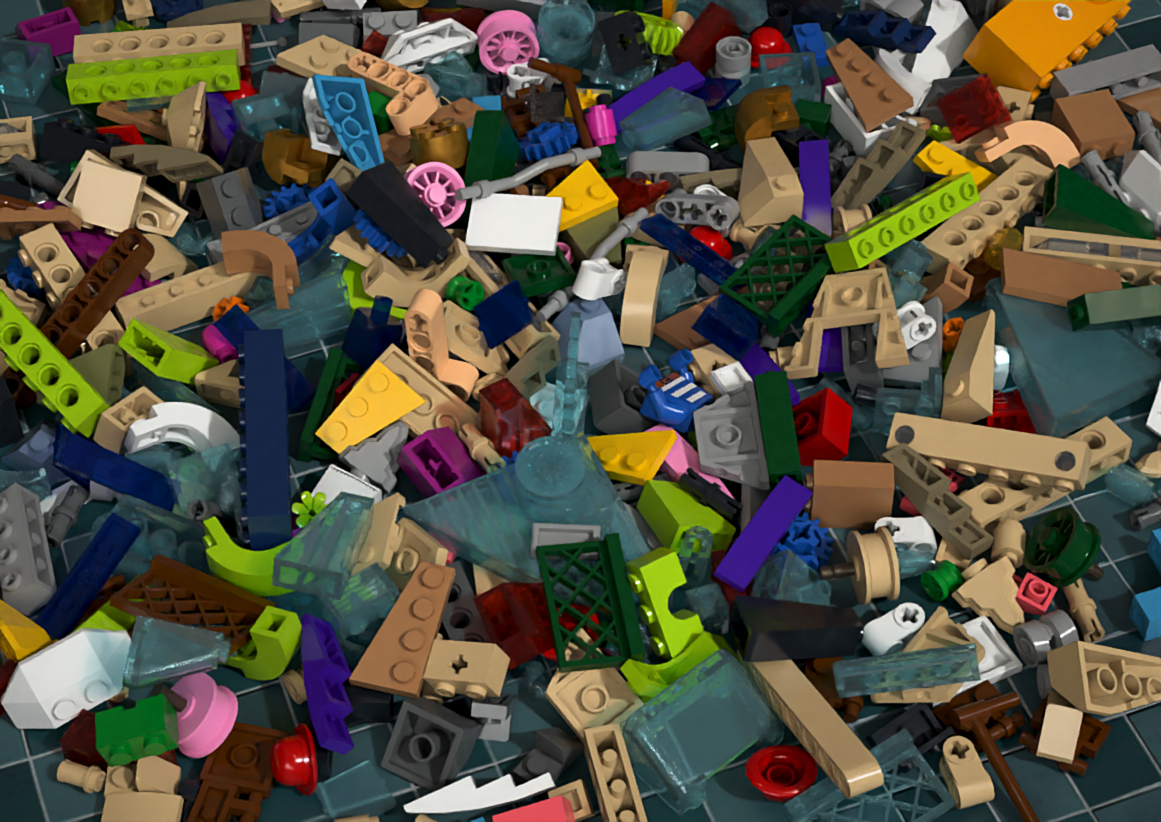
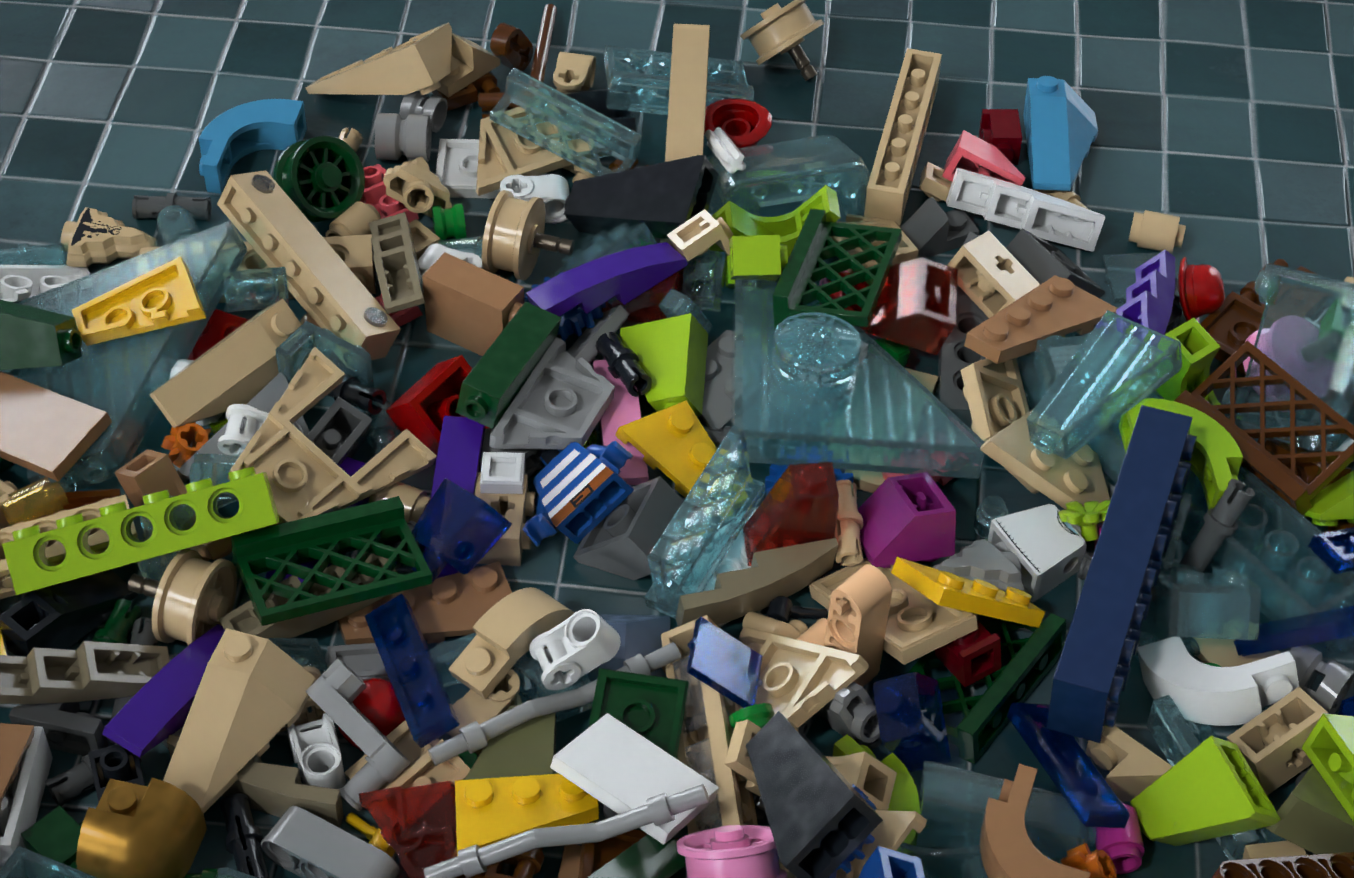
camera: 155 degrees left, 0 degrees up
none -> yellow wing [72,256,206,346]
none -> clear light blue brick [223,267,289,312]
none -> reddish brown beam [490,22,533,72]
none -> tan bracket [667,209,733,261]
none -> white axle [705,127,747,174]

